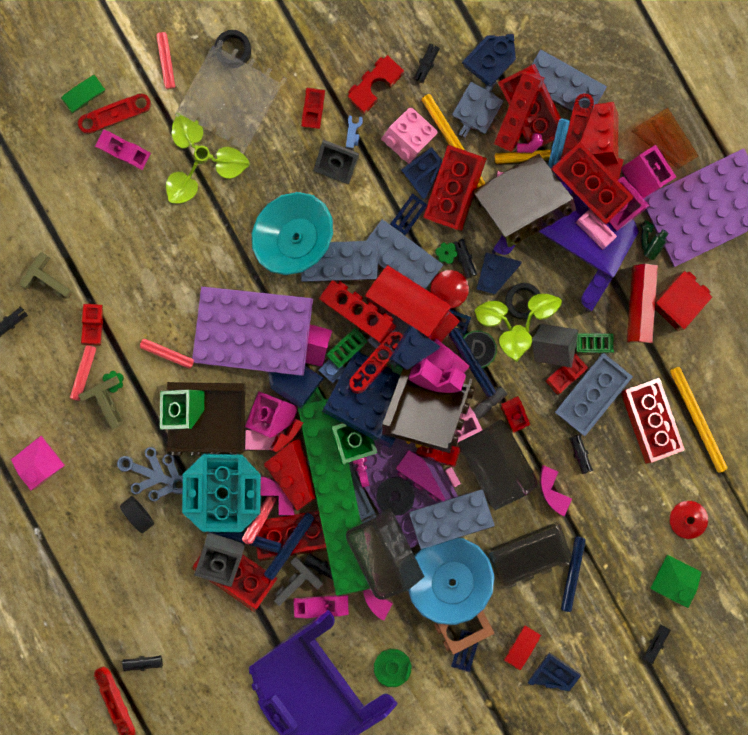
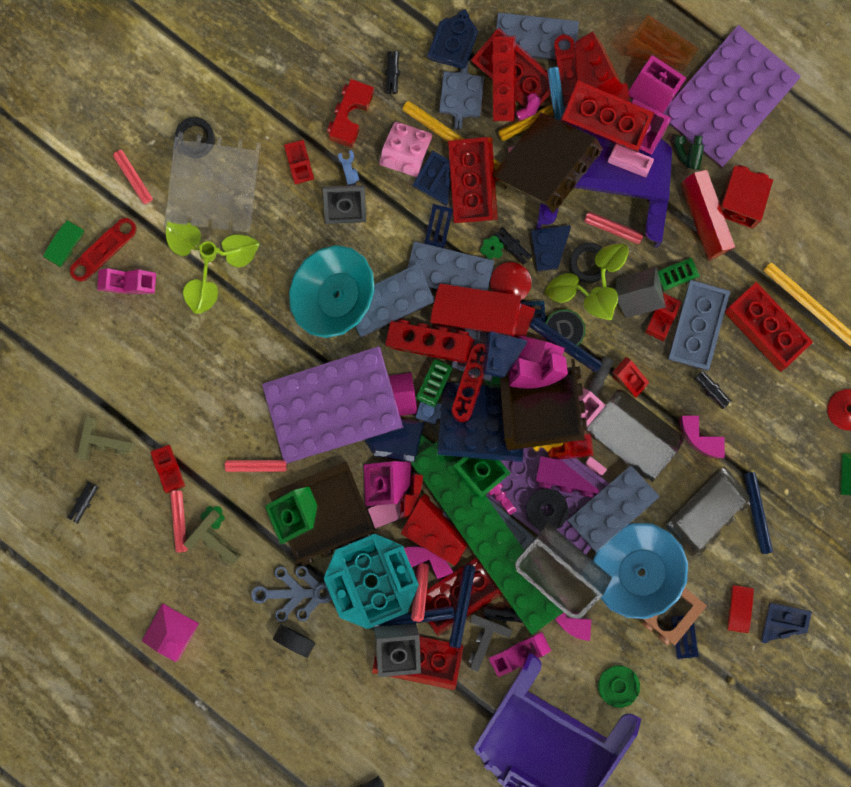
camera: 25 degrees left, 5 degrees down
none -> coral axle [584,212,643,244]

